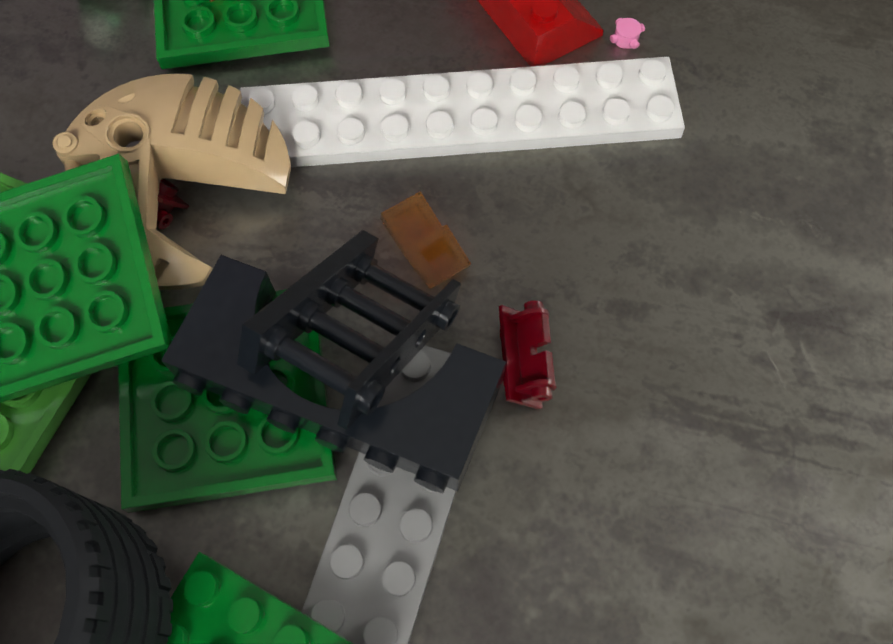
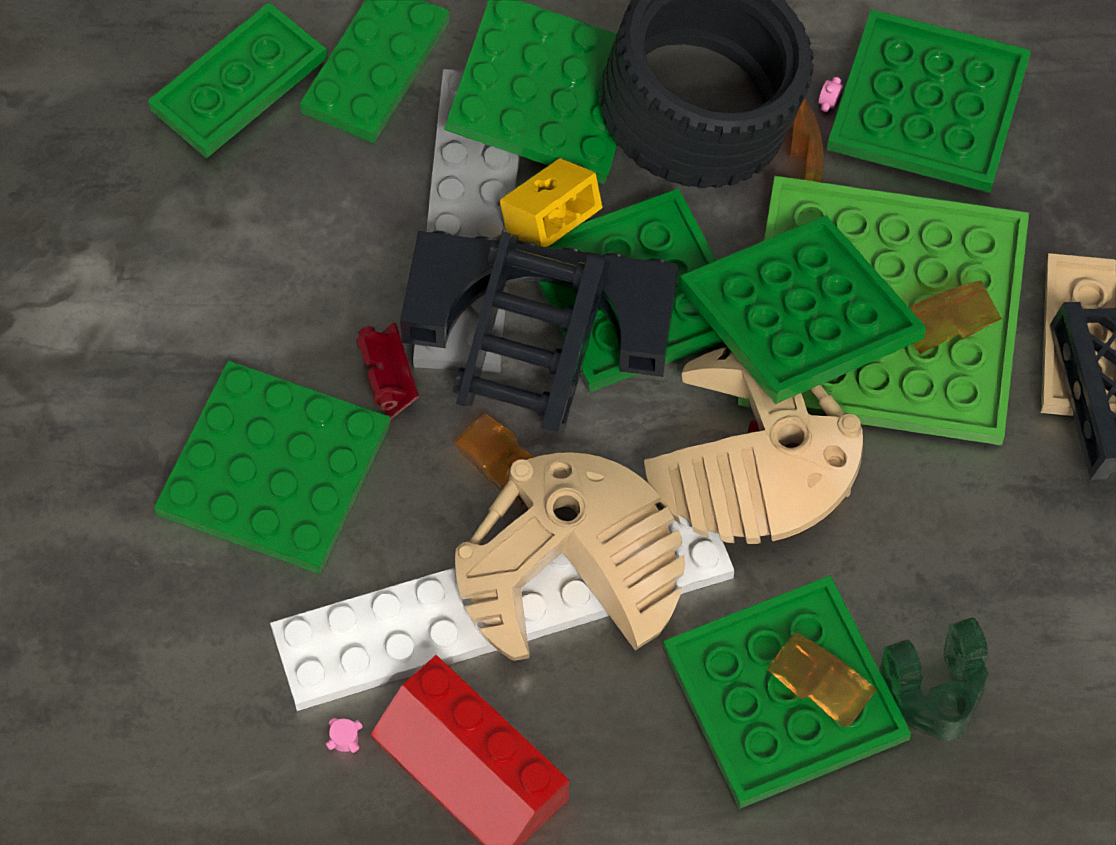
camera: 165 degrees right, 5 degrees down
none -> green plate [154,361,391,575]
none -> tan piece [455,452,685,661]
none -> yellow brick [500,158,603,247]

